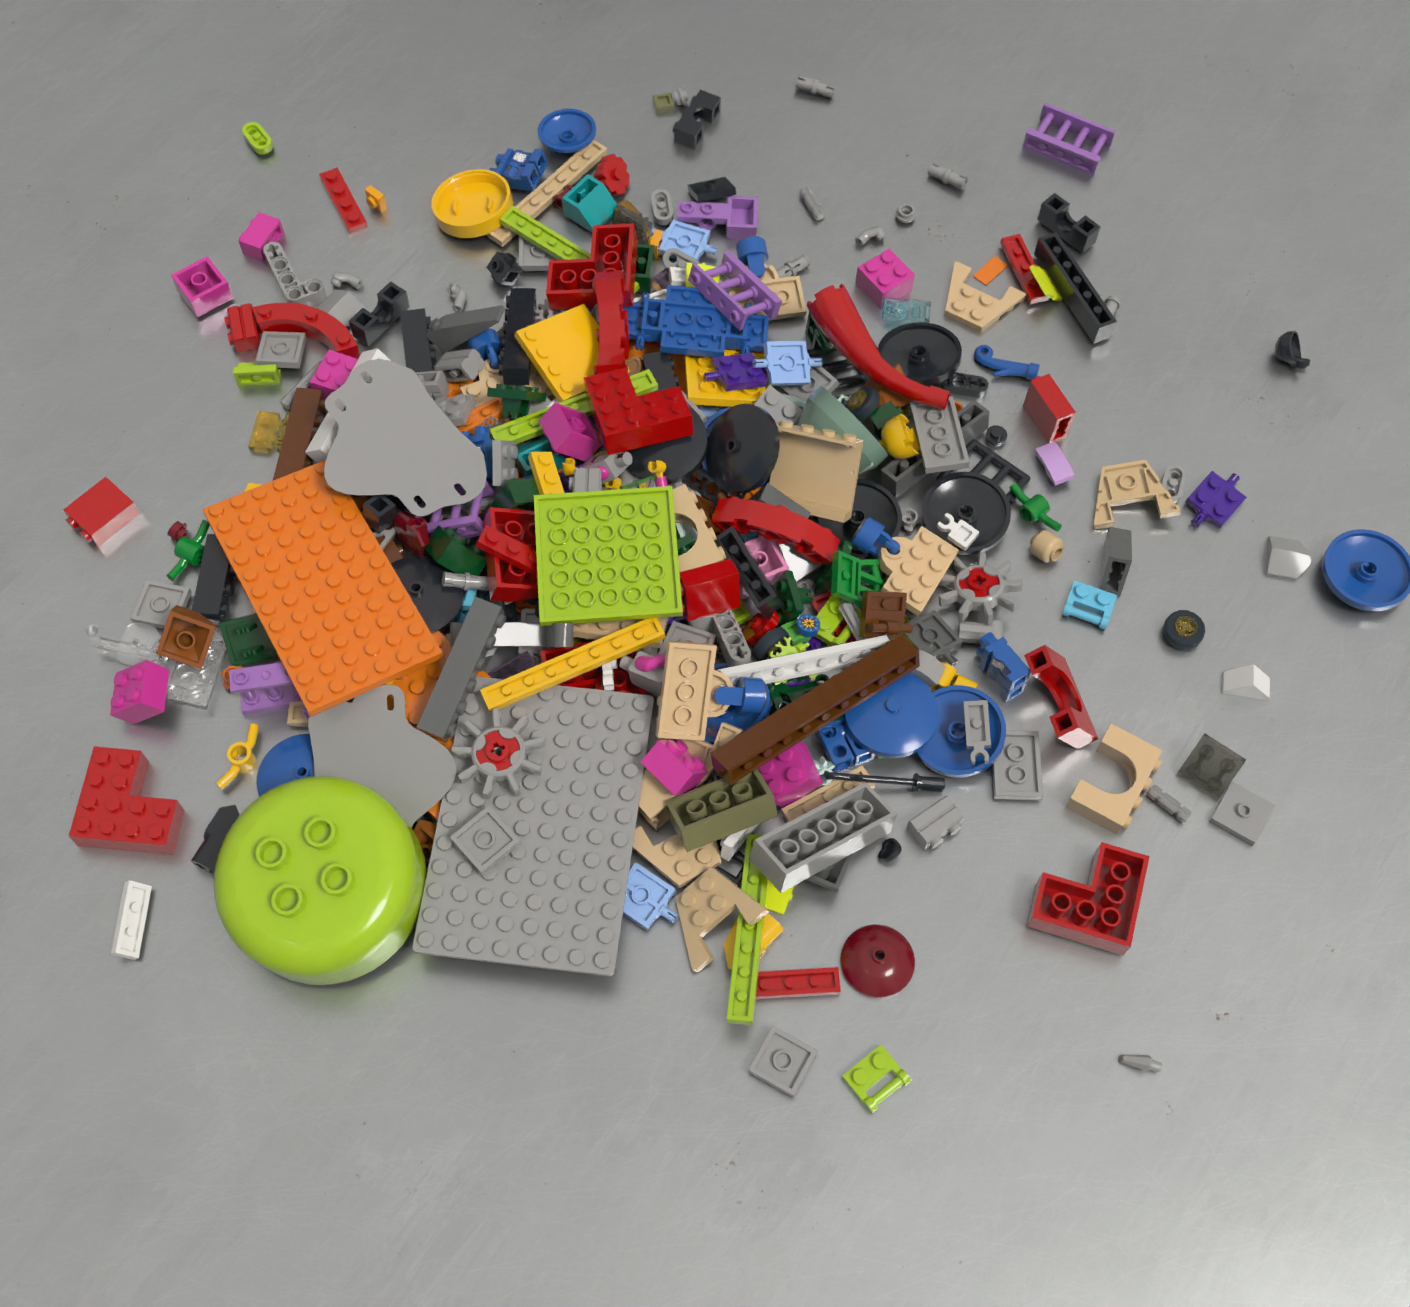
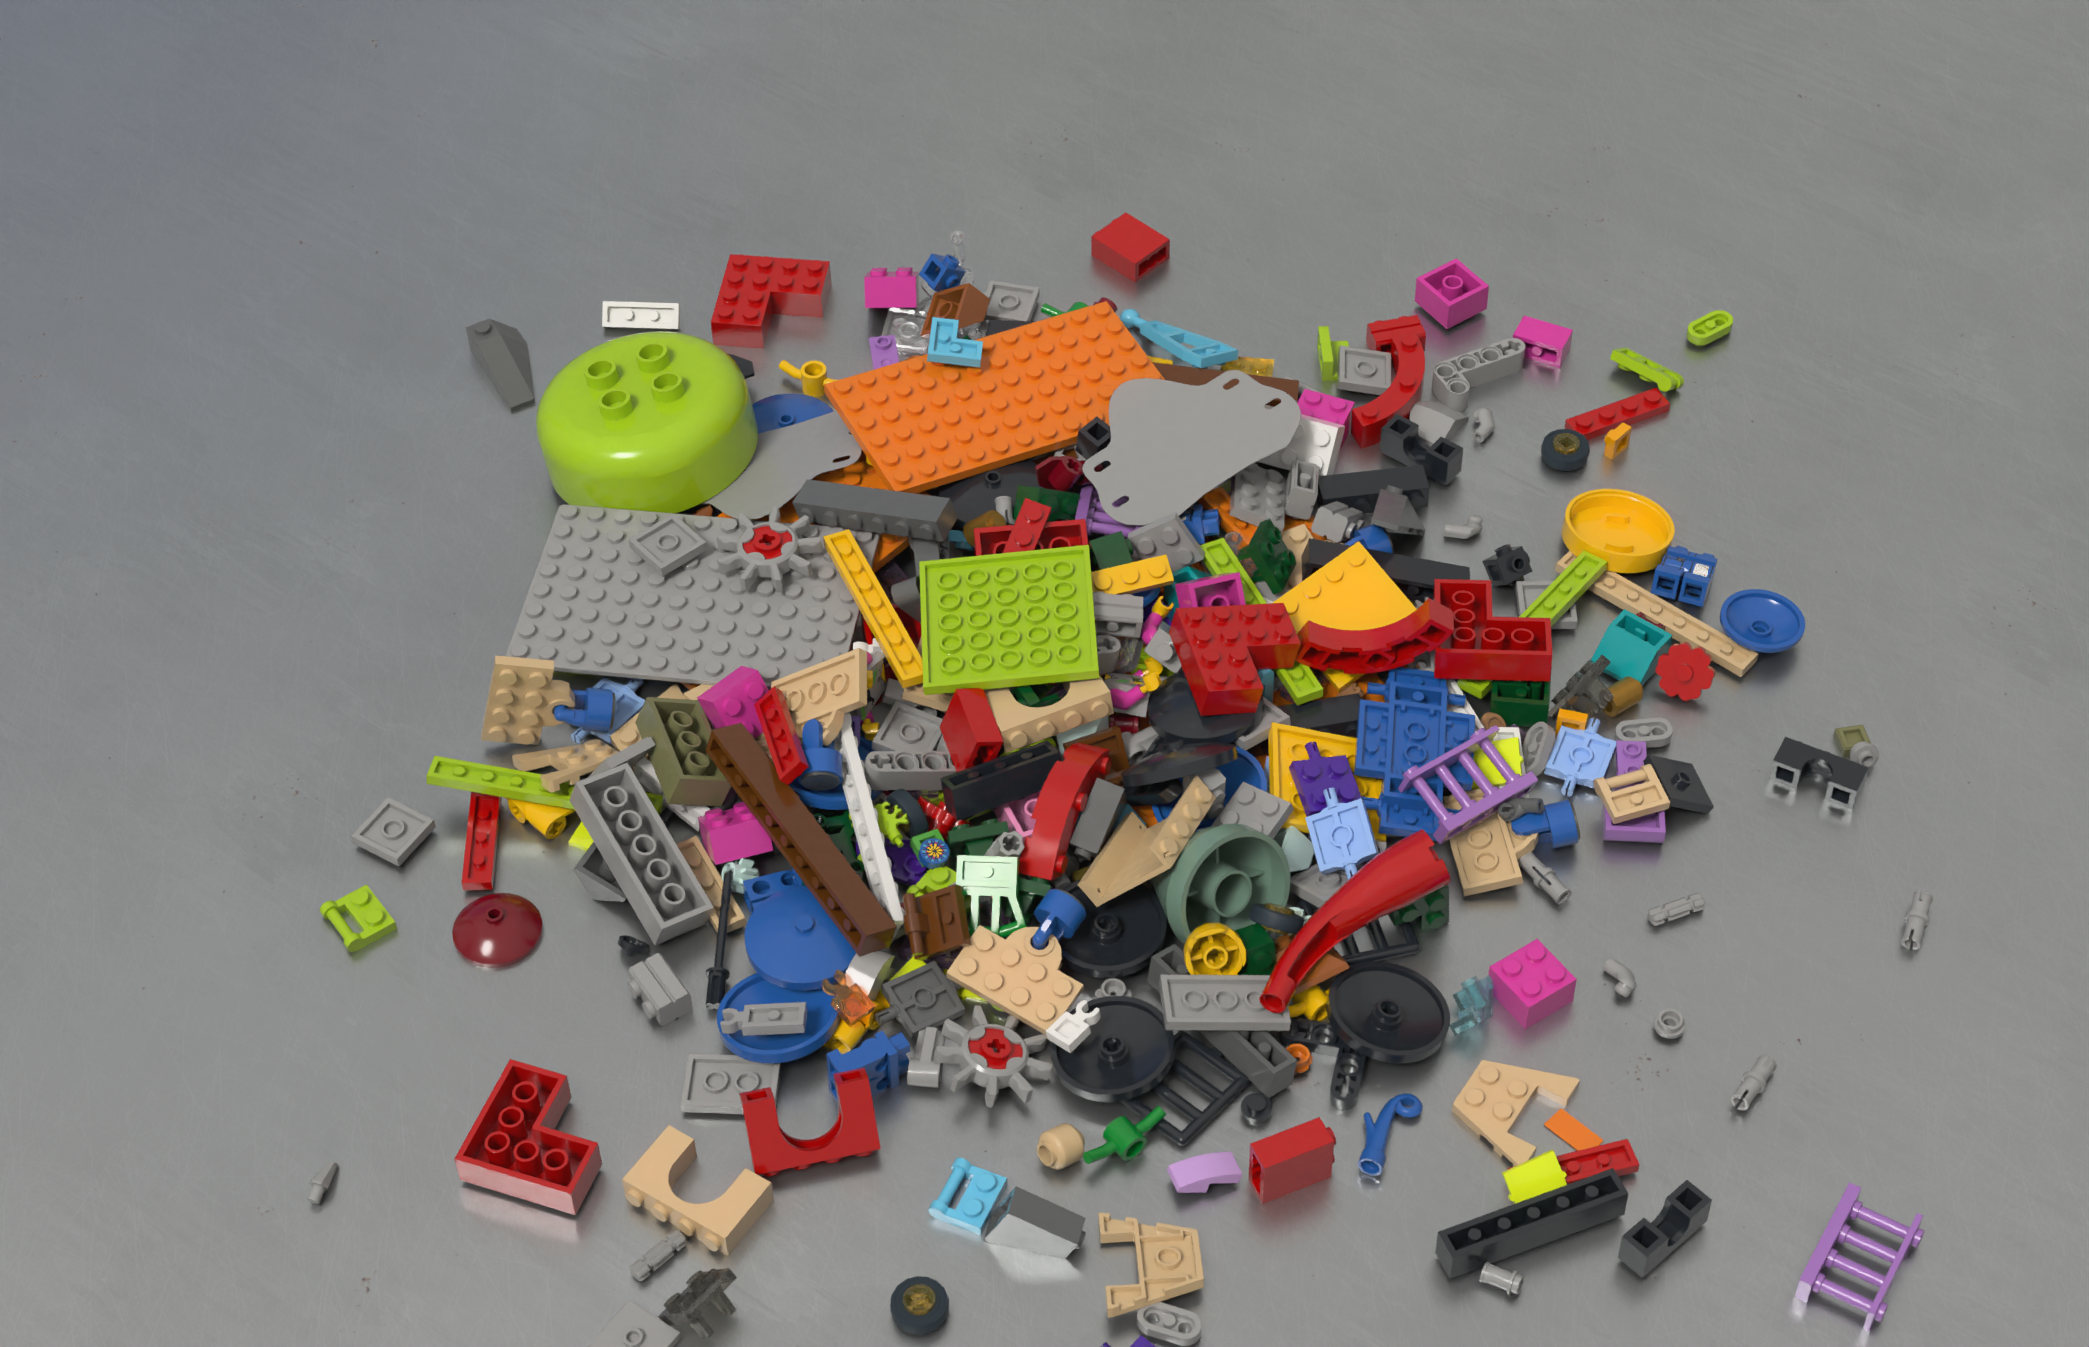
camera: 95 degrees right, 15 degrees down
none -> dark grey wedge [466,319,535,411]
none -> tan plate [481,655,615,745]
none -> light grey plate [588,736,656,778]
none -> red plate [754,686,809,785]
none -> clear orange plate [822,970,875,1027]
none -> blue brick [919,254,966,292]
none -> medium azure plate [927,317,983,367]
none -> pearl gold brick [963,510,1006,547]
none -> light grey piece [984,830,1024,858]
none -> medium azure plate [1120,309,1238,369]
none -> dark grey arm [1498,798,1544,822]
none -> black wheel [1541,429,1590,471]
none -> tan plate [1593,764,1670,824]
none -> lime plate [1610,347,1684,392]

